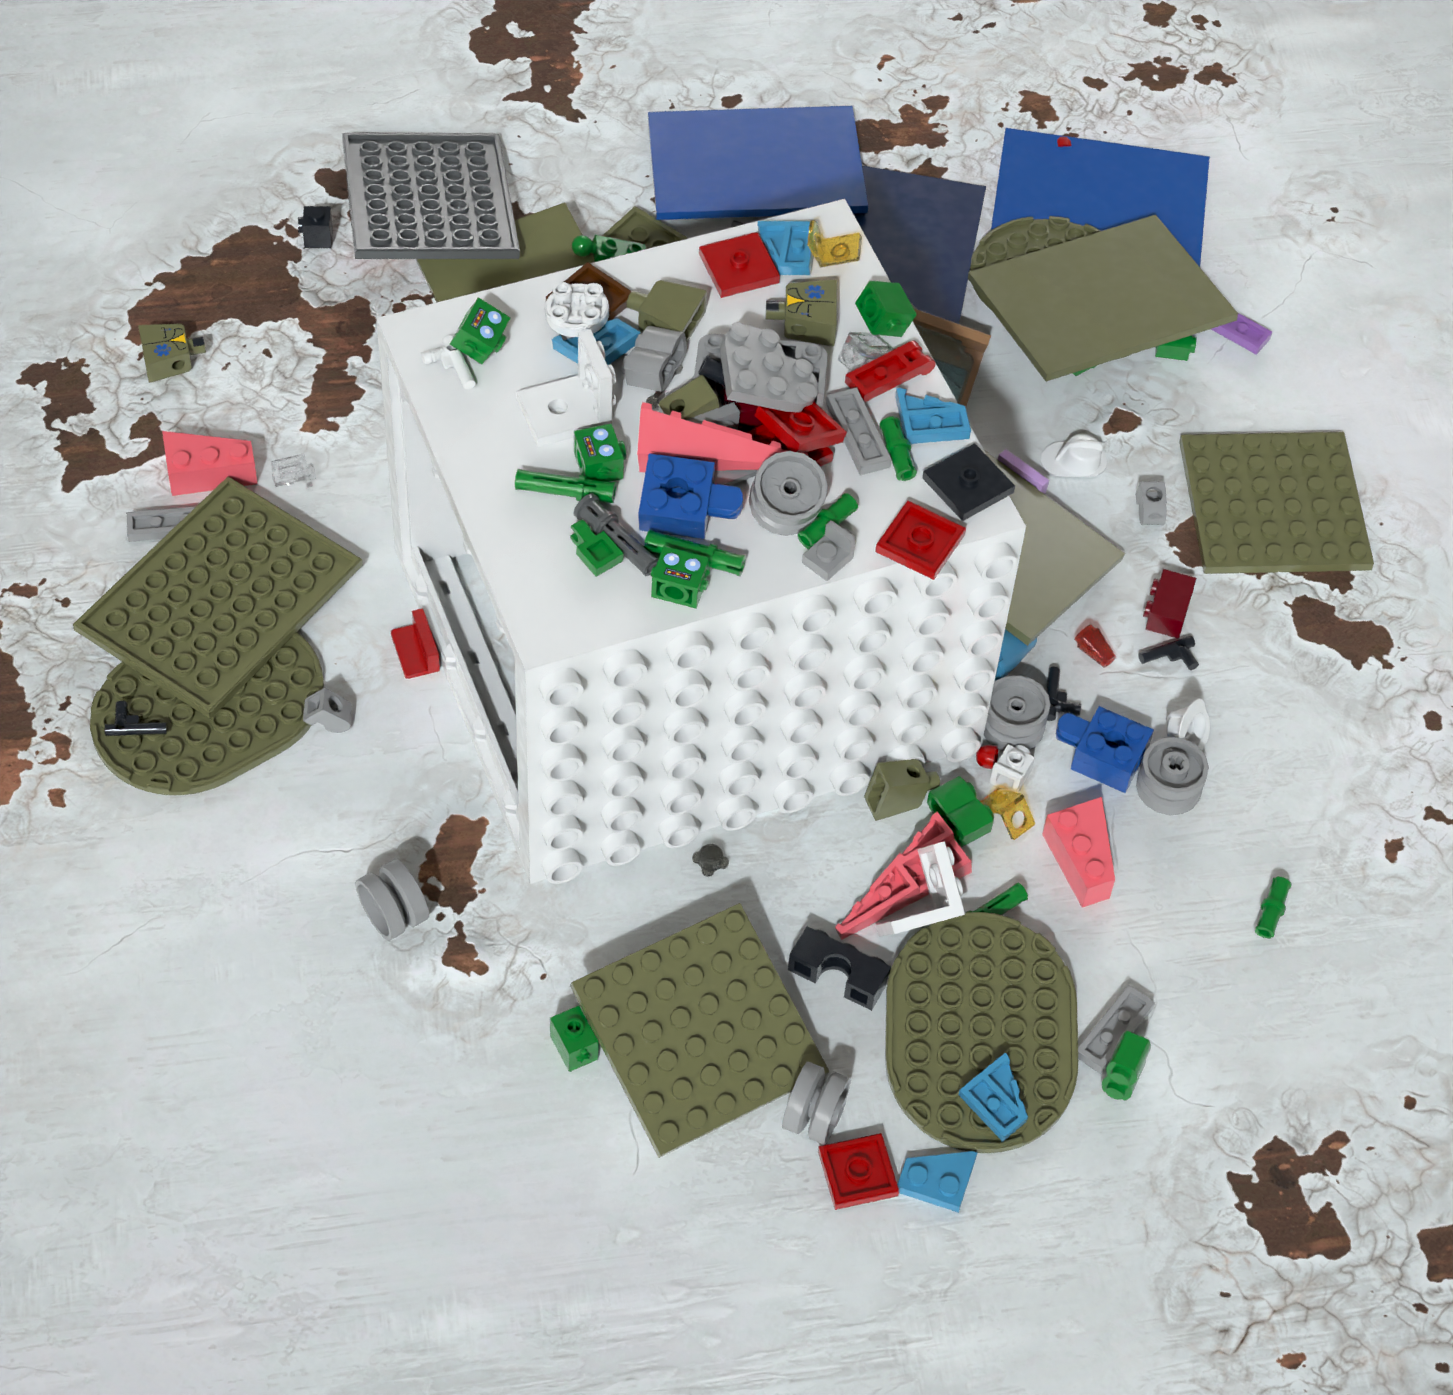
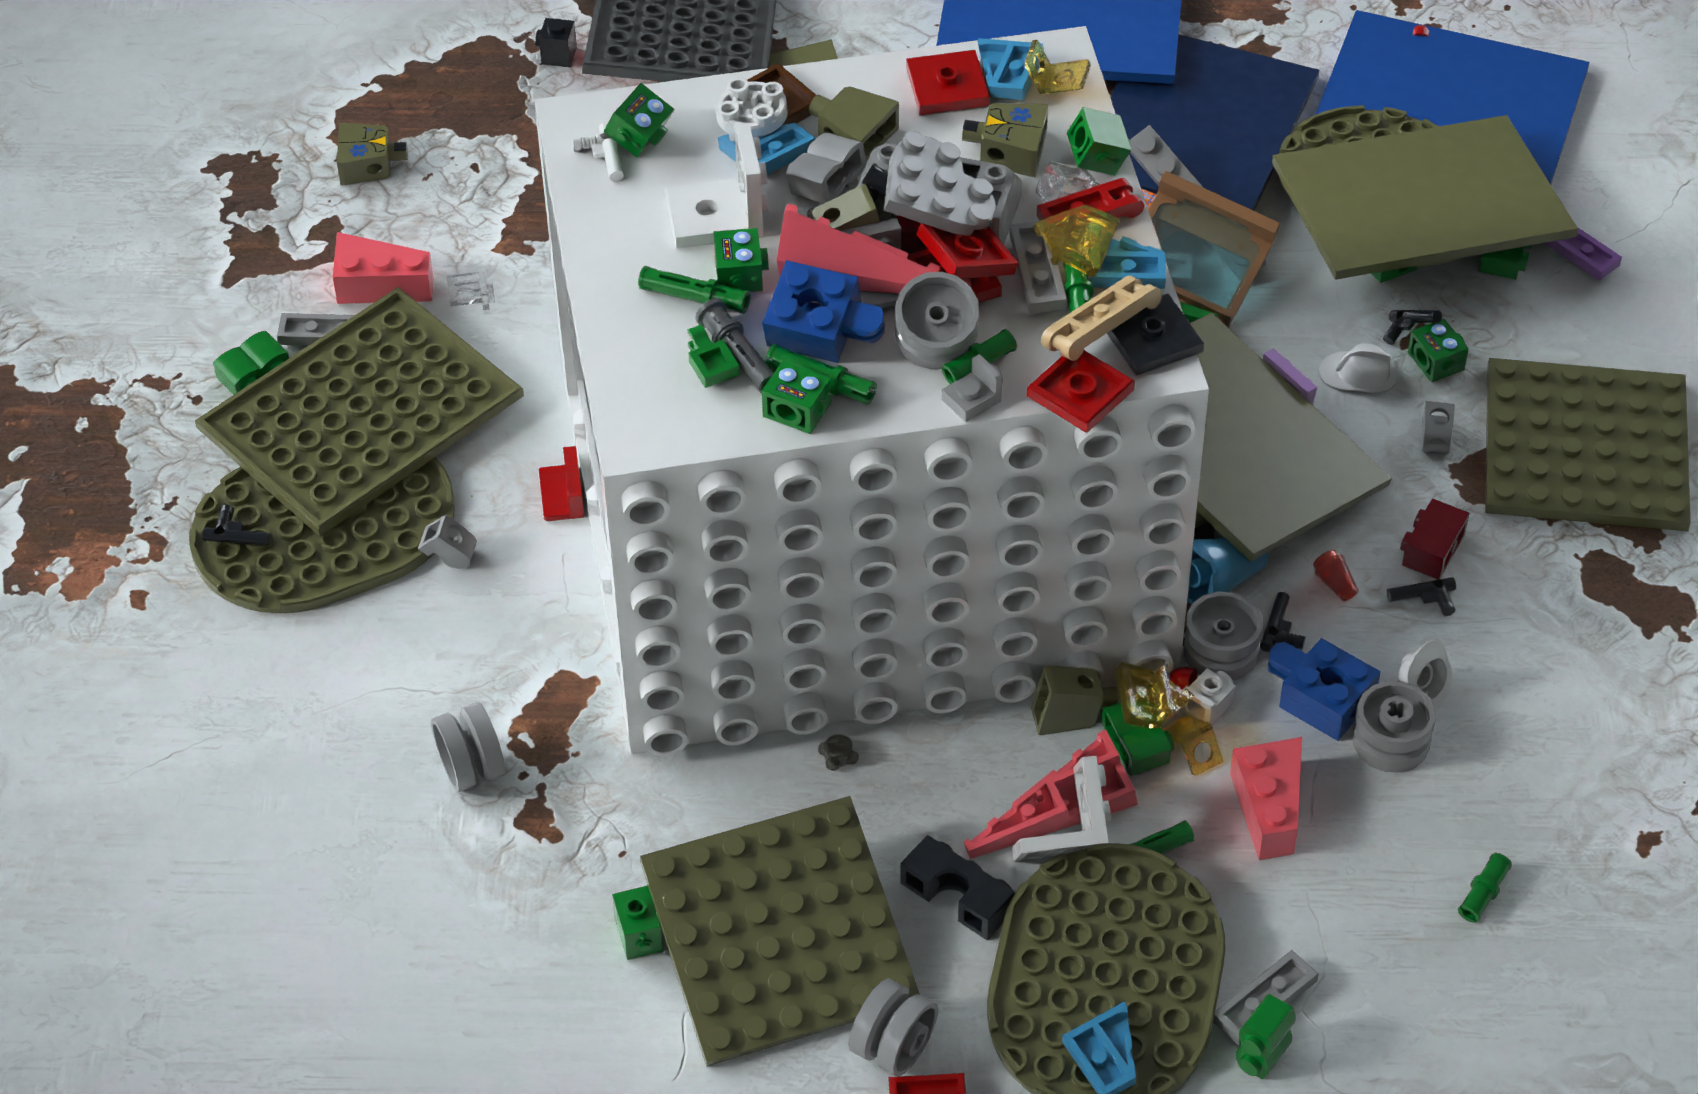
camera: 15 degrees right, 5 degrees down
none -> green brick [213,331,289,395]
none -> clear yellow slope [1033,205,1120,278]
none -> tan plate [1041,276,1162,361]
none -> clear yellow slope [1115,662,1194,729]
none -> black hose [1383,310,1442,345]
none -> green head [1408,319,1469,383]

